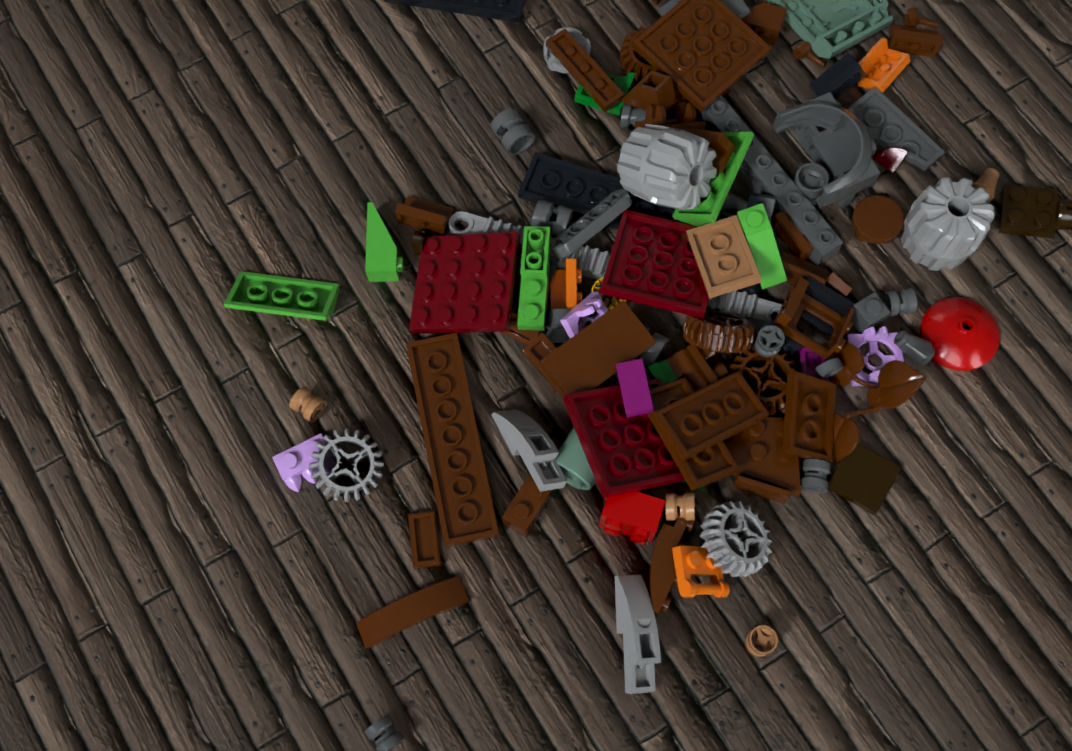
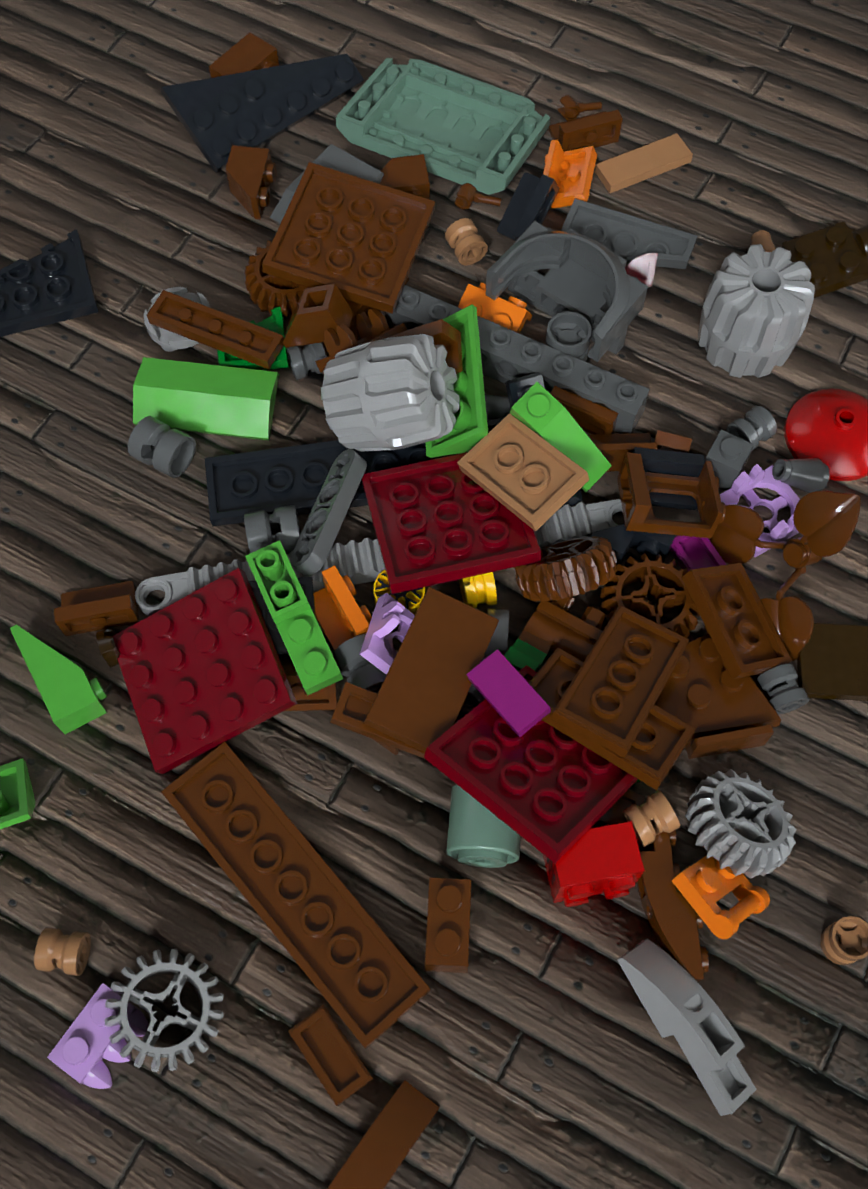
camera: 30 degrees left, 5 degrees down
light grey slope [491,409,567,492] -> none
dark grey wheel [754,325,785,358] -> none
dark grey tile [815,358,844,379] -> none
reddish brown tile [851,195,904,244] -> none
none -> bright green slope [133,357,279,441]
none -> medium nougat wheel [445,218,488,266]
none -> orange bracket [458,282,533,334]
none -> yellow wheel [458,572,497,608]
none -> medium nougat tile [595,133,693,194]

